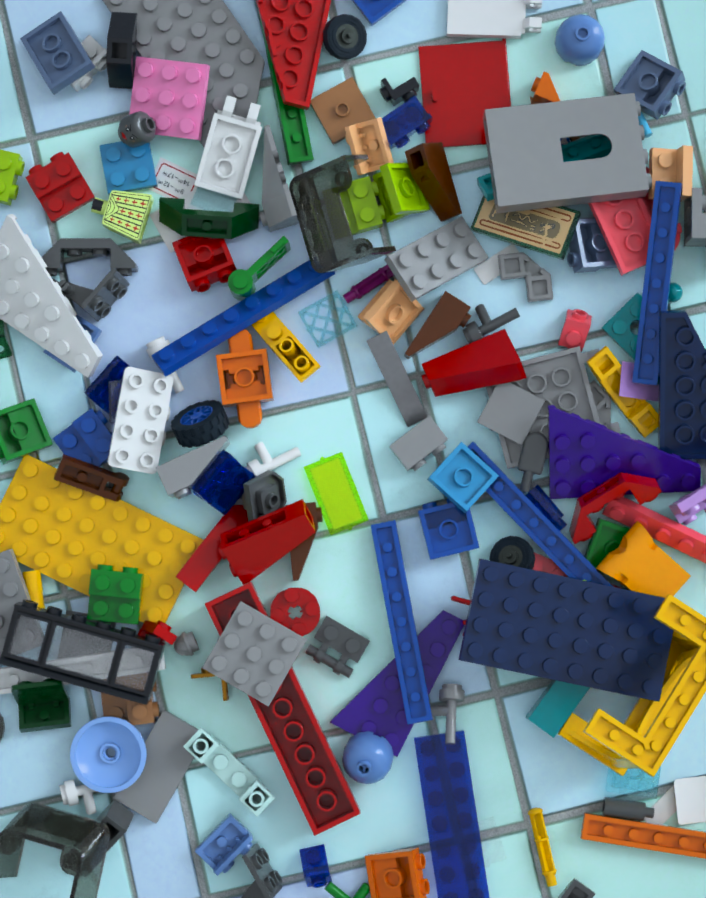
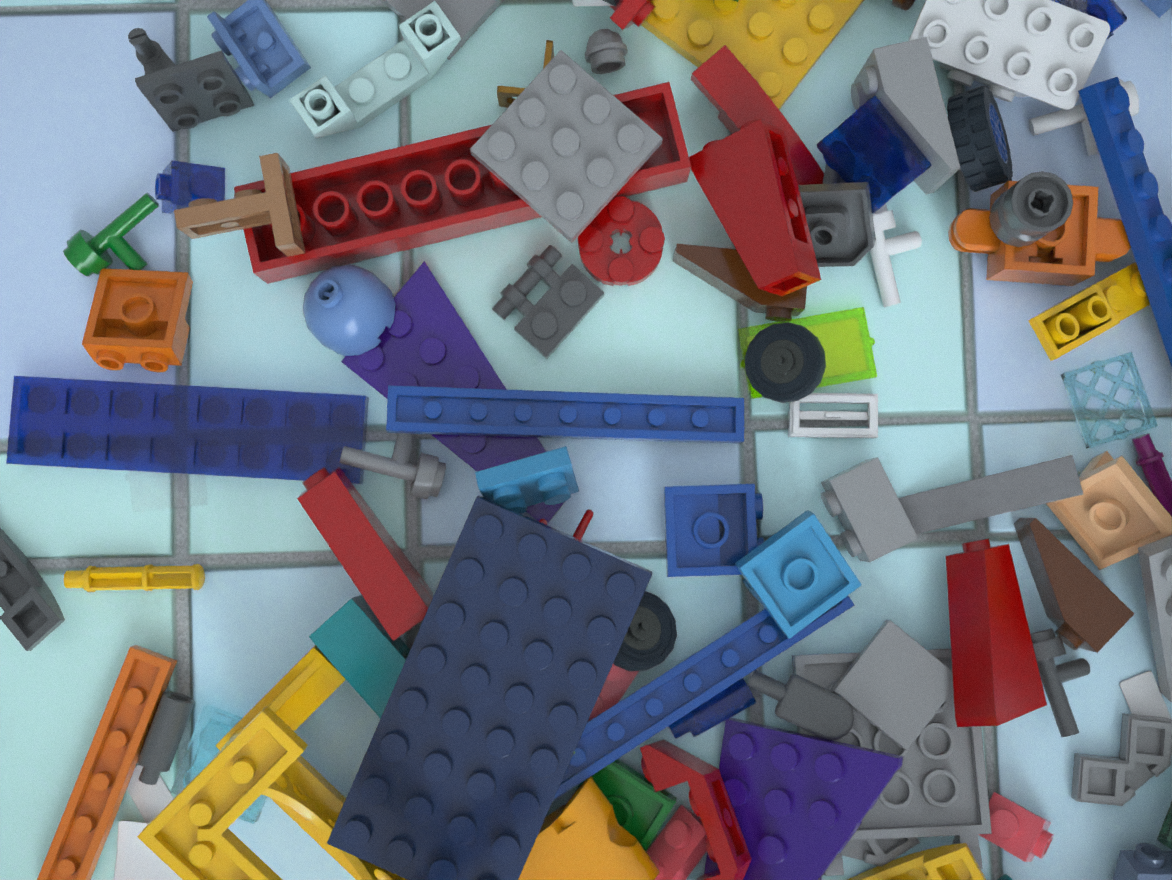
camera: 100 degrees right, 0 degrees up
none -> medium nougat bracket [174,153,305,257]
none -> red slope [297,467,433,641]
none -> dark azure plate [475,446,579,514]
none -> black wheel [745,322,826,403]
none -> white tile [788,393,878,438]
none -> dark grey wheel [989,171,1073,247]

